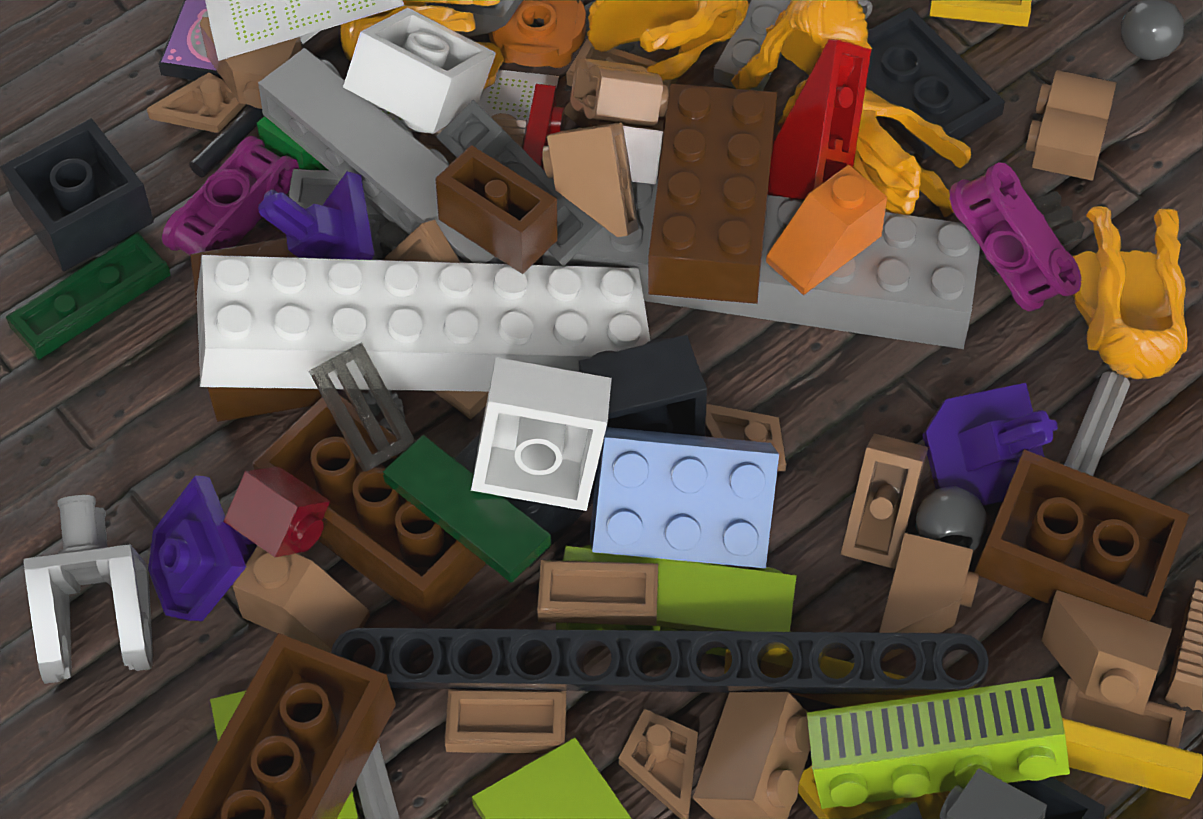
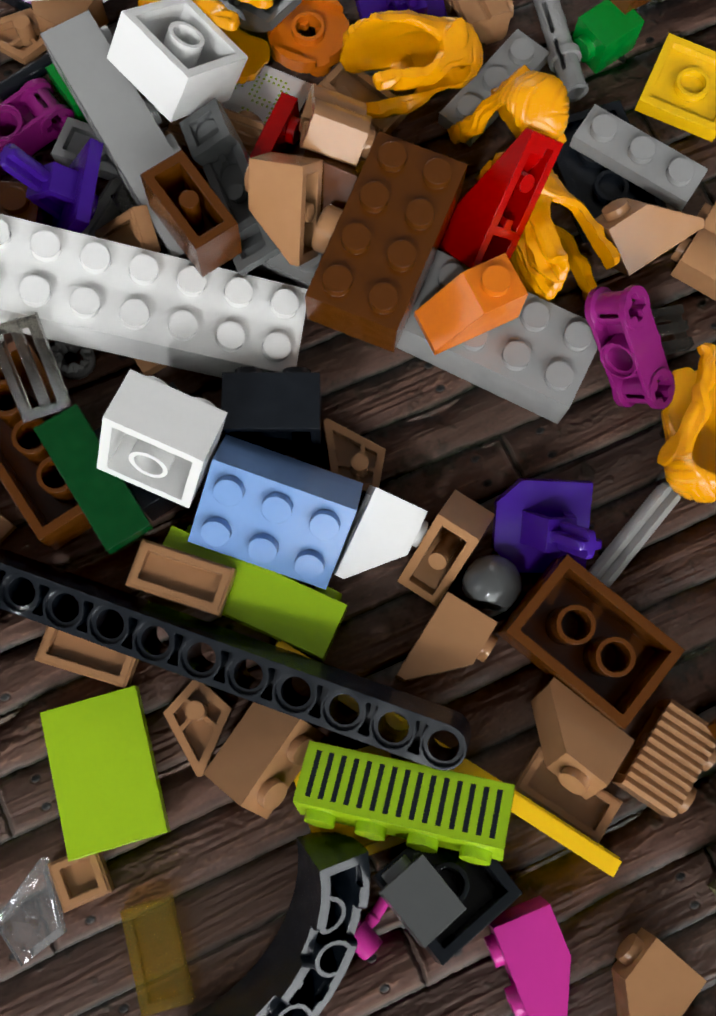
camera: 10 degrees right, 20 degrees up
none -> medium nougat tile [312,204,343,254]
none -> white slope [333,485,428,579]
none -> light grey plate [569,104,708,211]
none -> medium nougat slope [595,198,706,276]

